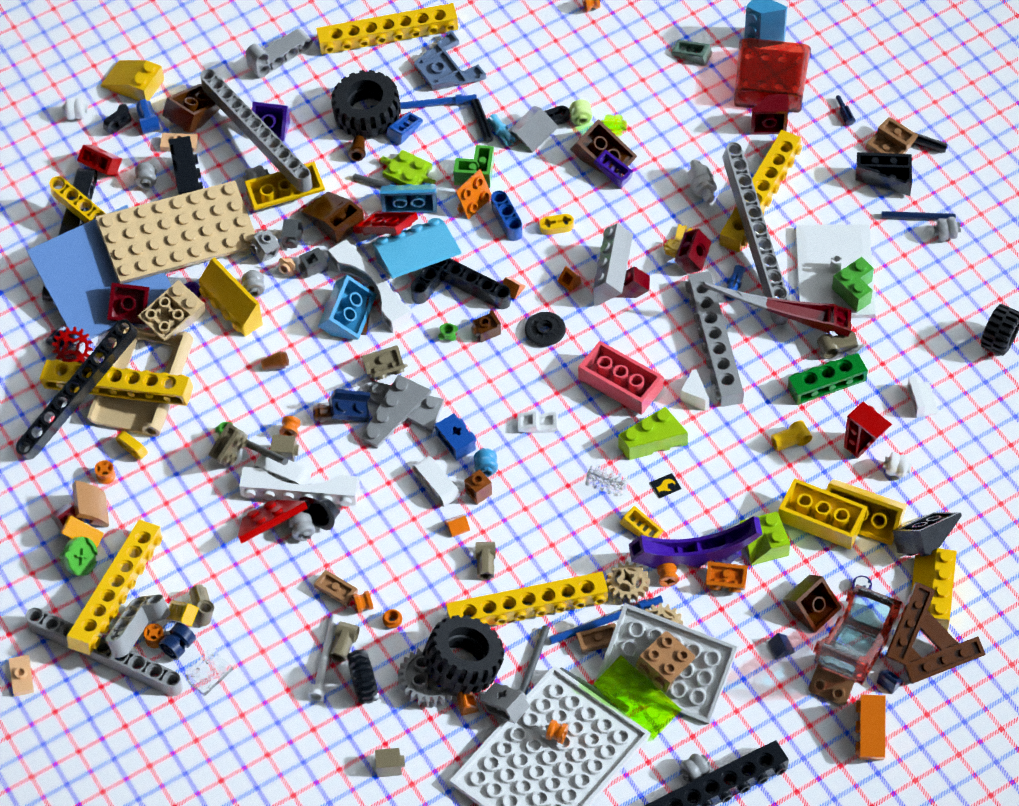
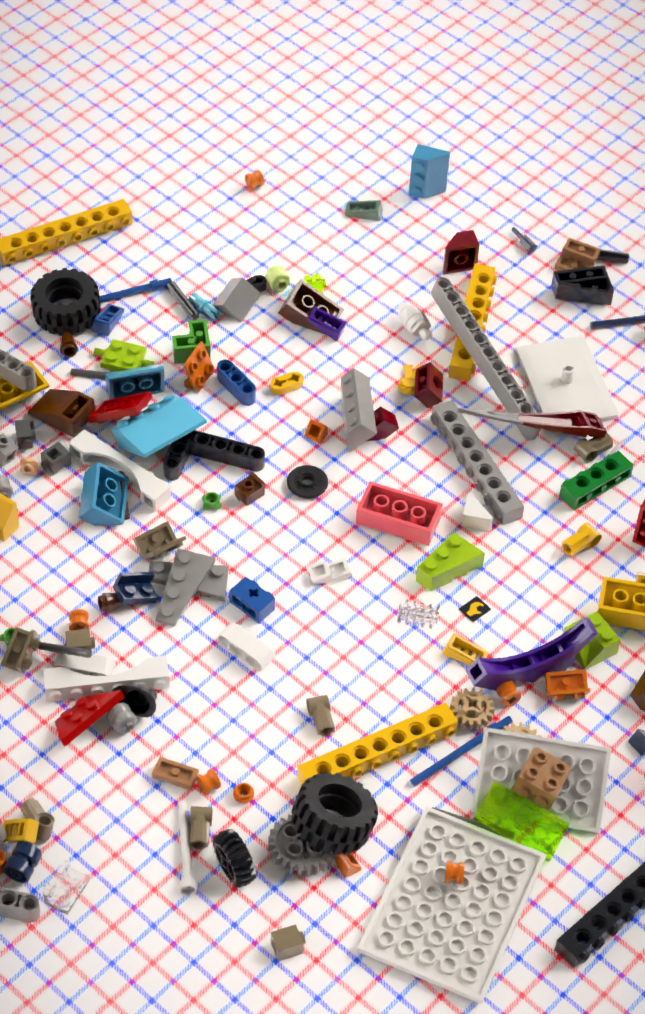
camera: 20 degrees left, 5 degrees down
dark orange cone [261,350,290,370] -> none
sand blue wing [414,30,487,90] -> none
orange slope [445,514,470,537] -> none
dark orange brick [464,469,493,505] -> none
dark azure piece [473,448,498,477] -> none
light grey brick [479,682,530,724] -> none
orange slope [502,277,526,299] -> none
dark grey bar [519,625,550,695] -> none
medium nougat plate [576,623,616,654] -> none
light grey piece [679,753,710,782] -> none
blue pin [723,265,746,301] -> none
clear red piece [734,38,812,113] -> none
bright green brick [832,257,874,312] -> none

